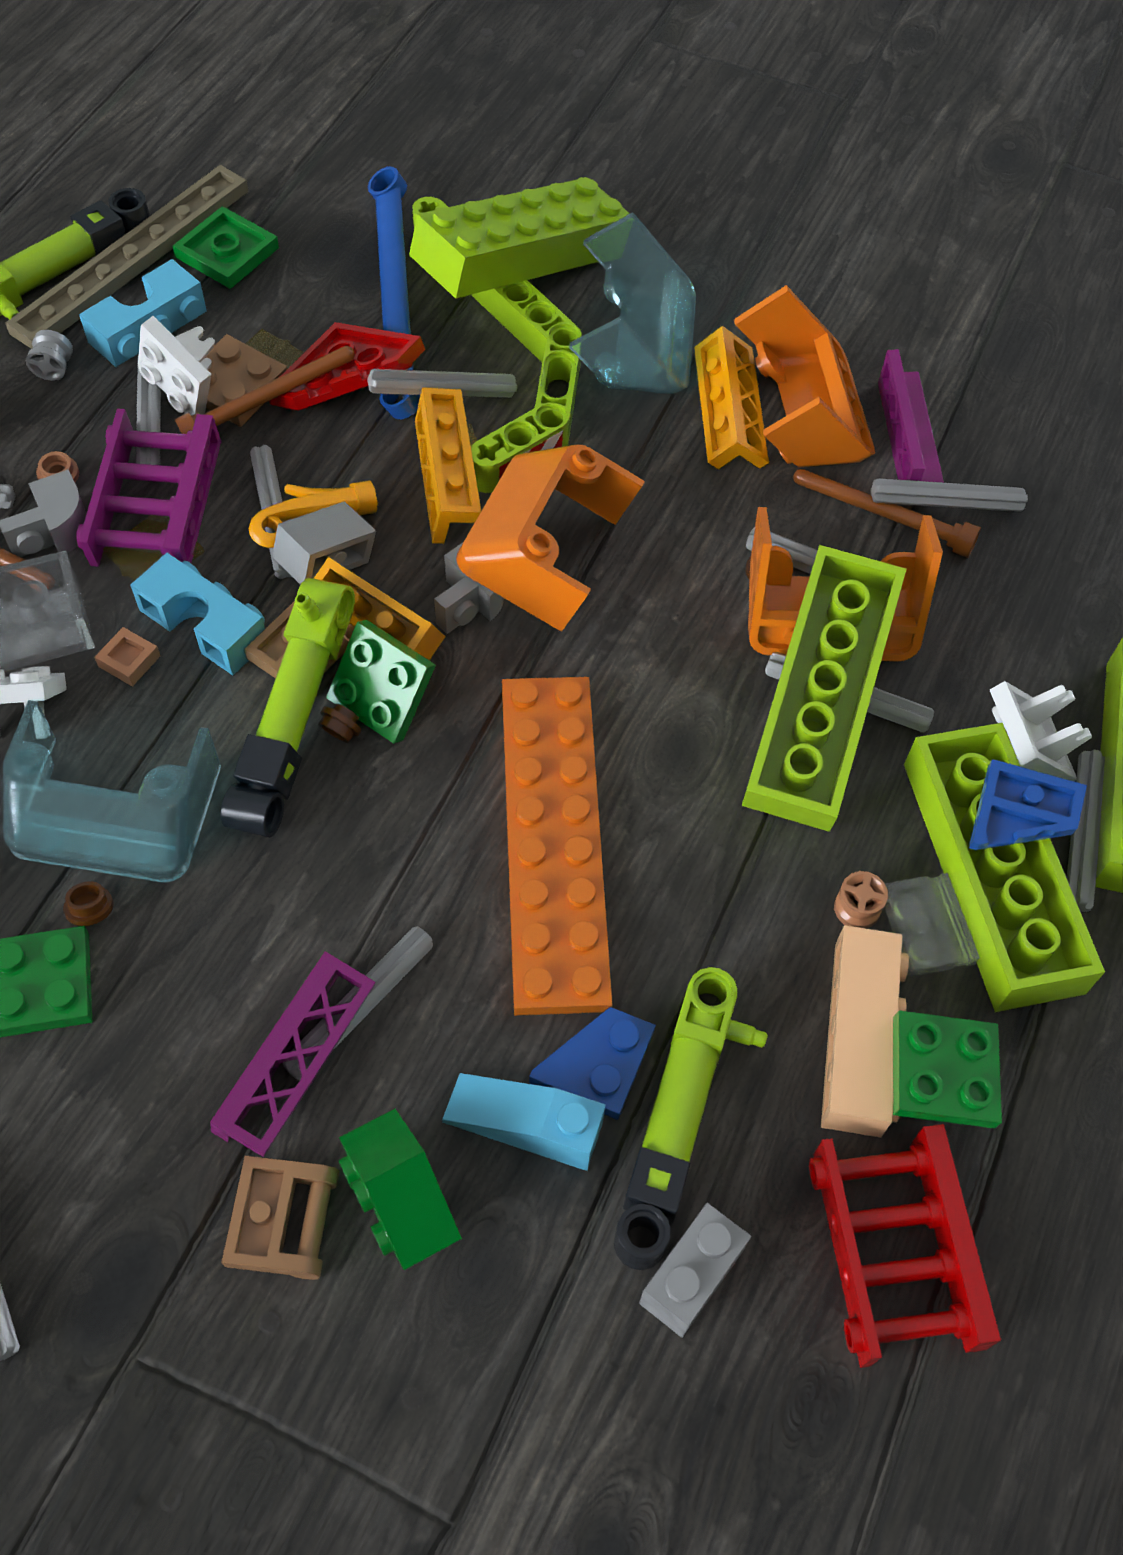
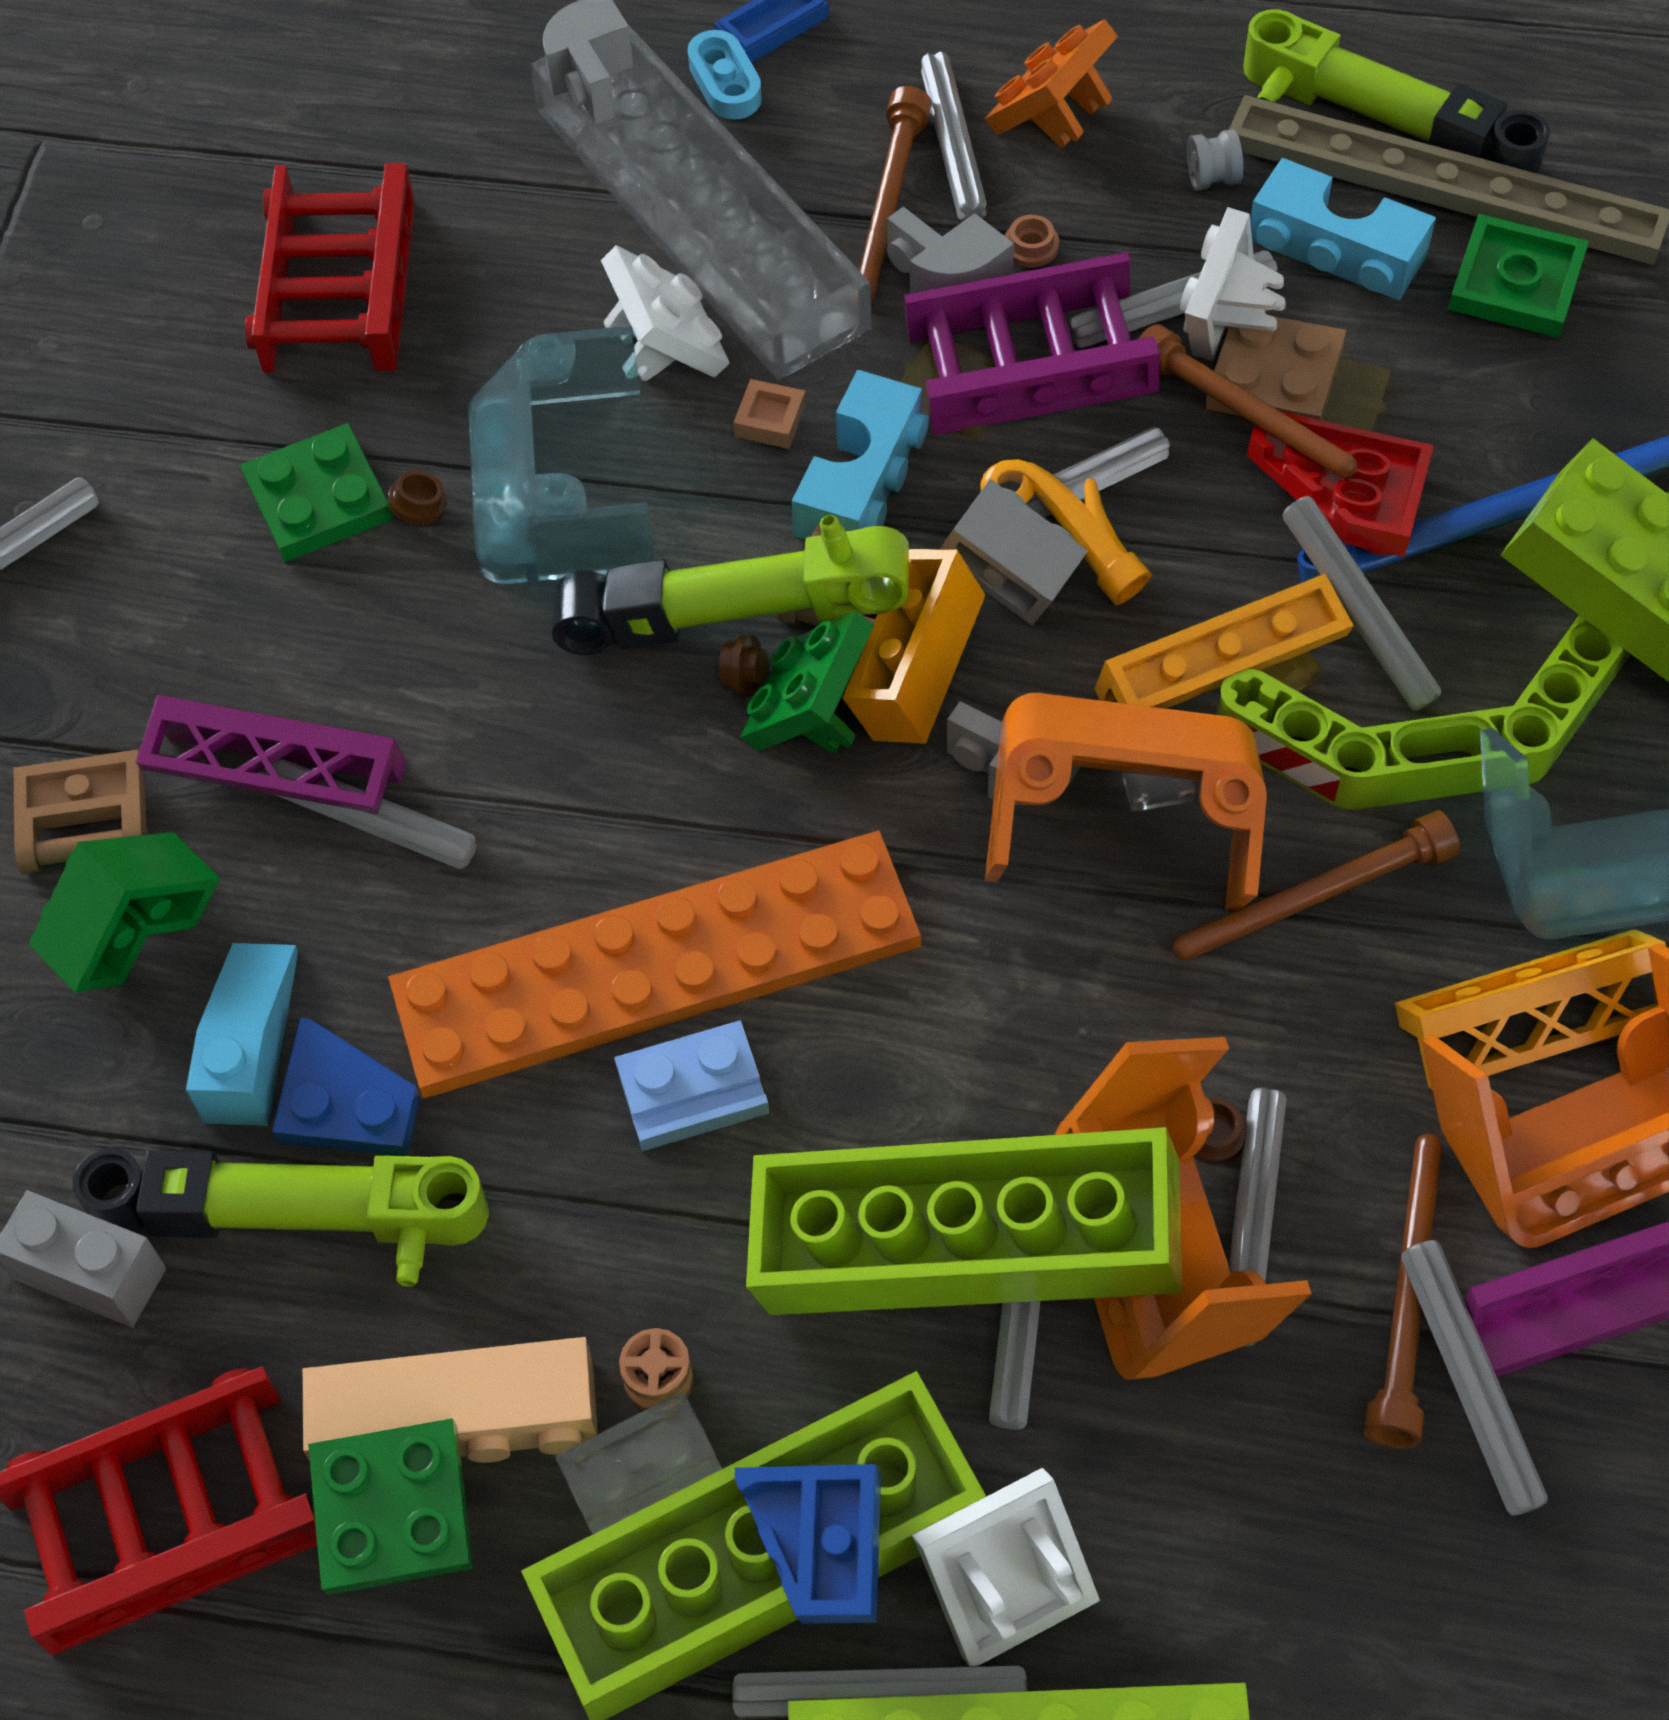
camera: 80 degrees right, 0 degrees up
none -> light blue plate [614,1020,769,1151]
none -> dark orange piece [1172,810,1460,960]

